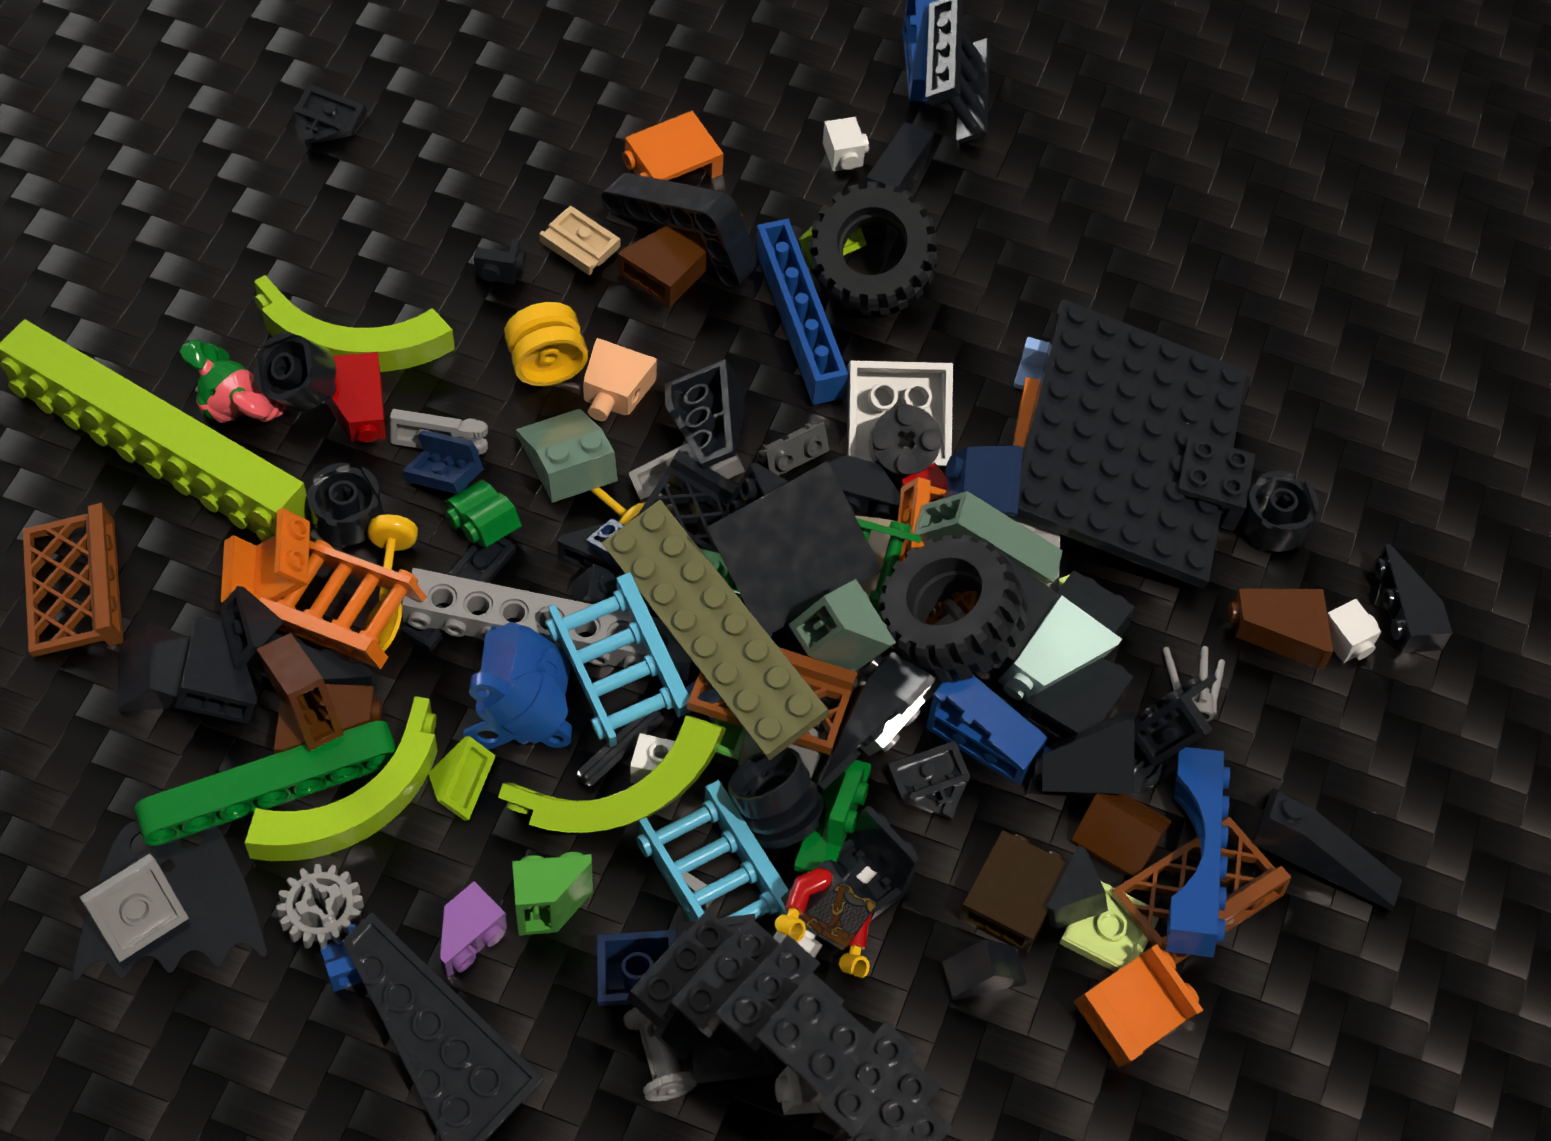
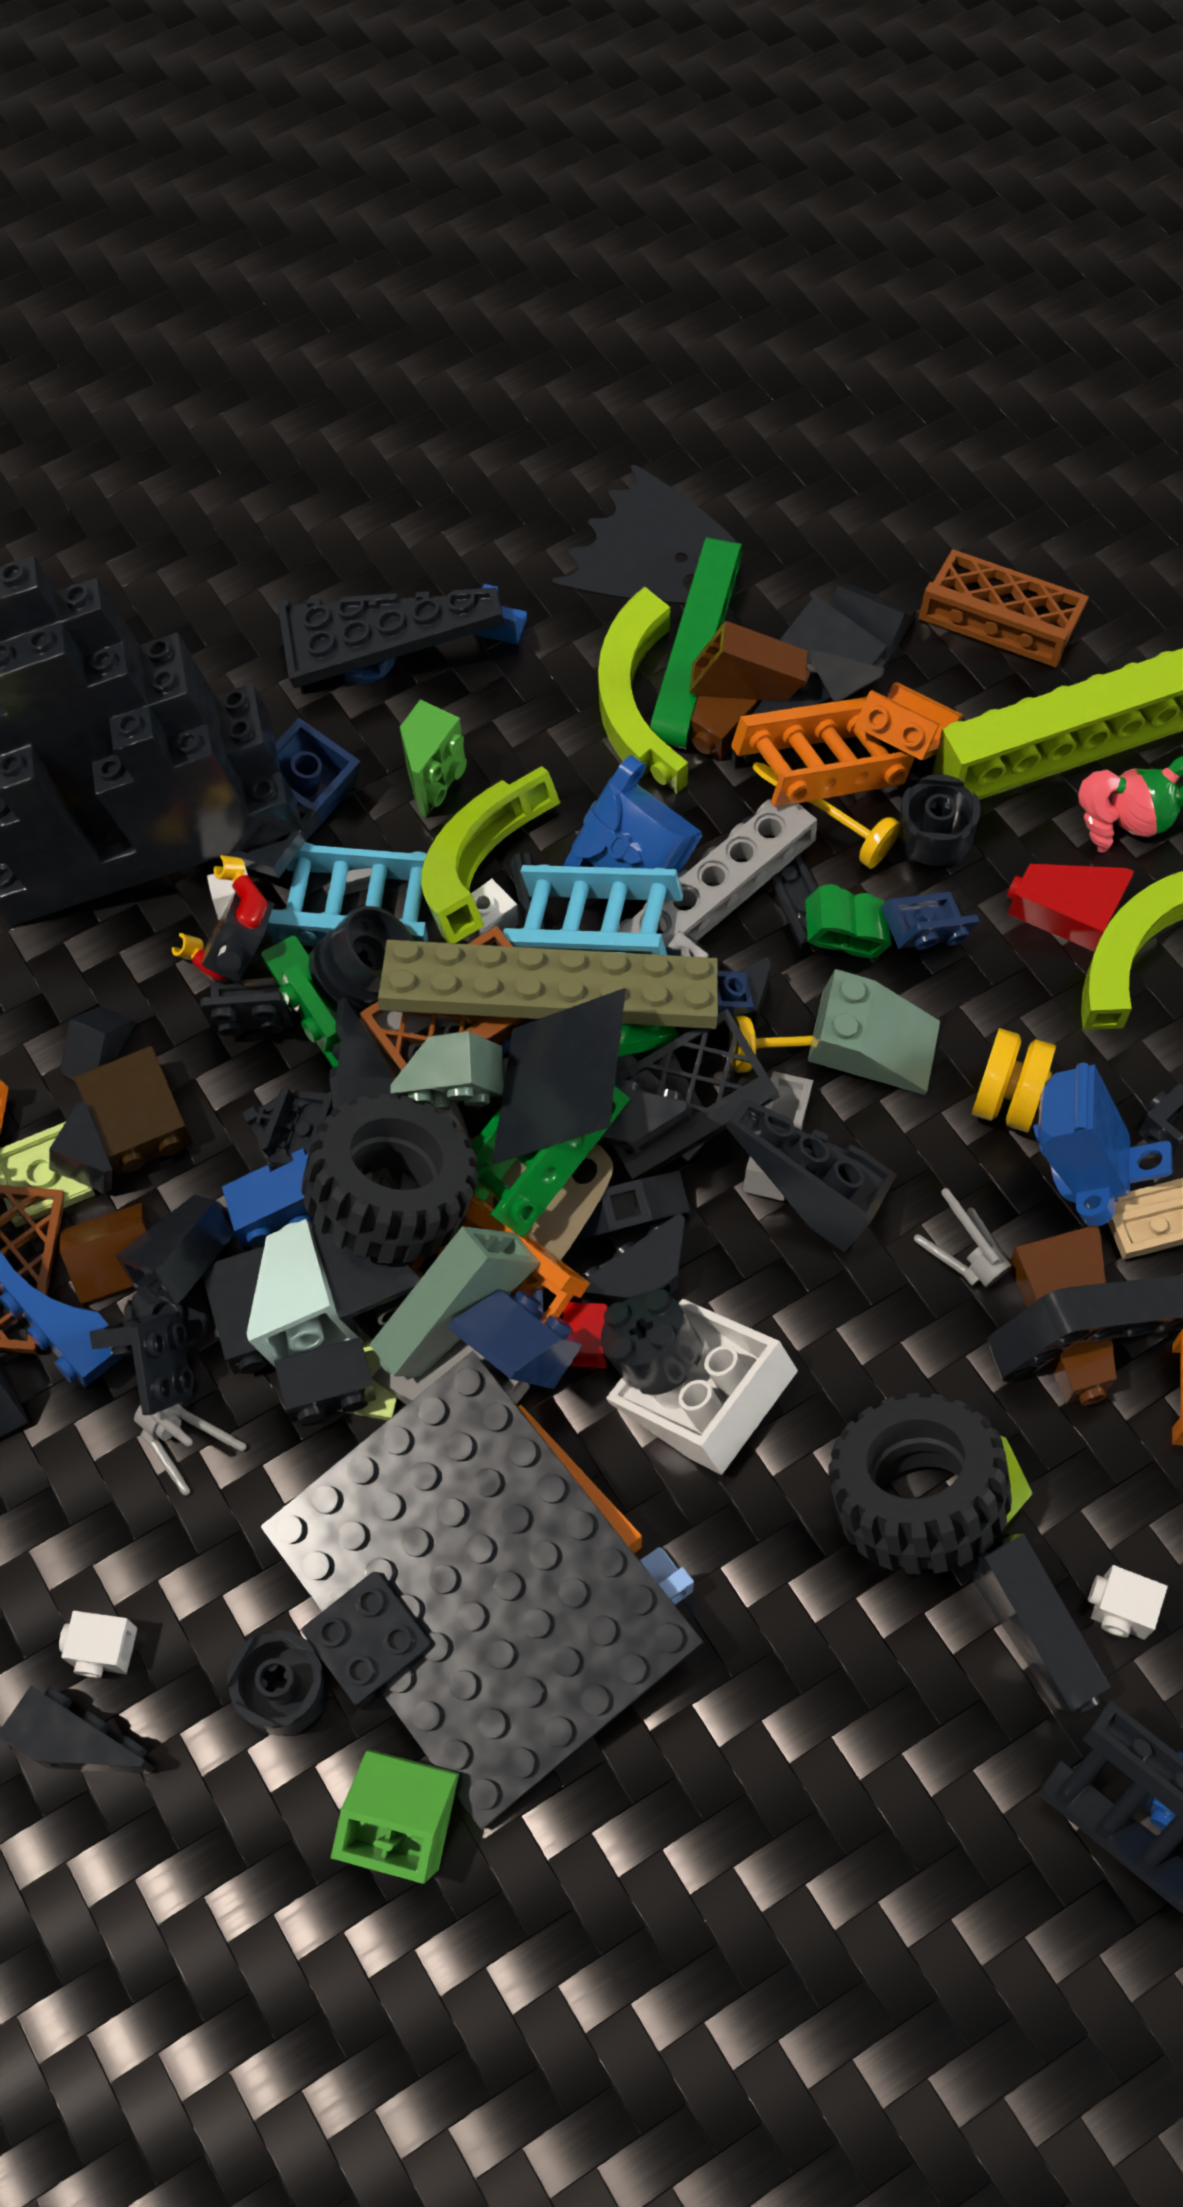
camera: 135 degrees right, 5 degrees up
light grey tile [80,854,189,962] -> none
black brick [253,332,336,411] -> none
light grey gear [277,864,364,949] -> none
light grey hinge [390,409,488,455] -> none
lime slope [429,736,496,821] -> none
medium lavender slope [440,881,507,978] -> none
light nougat torso [583,338,657,421] -> none
blue brick [755,219,848,405] -> none
dark grey hinge [757,422,830,476] -> none
reddish brown slope [1228,588,1333,669] -> none
none -> bright green slope [331,1749,459,1884]
none -> light grey plant [914,1188,1013,1288]
none -> blue piece [1033,1063,1173,1226]

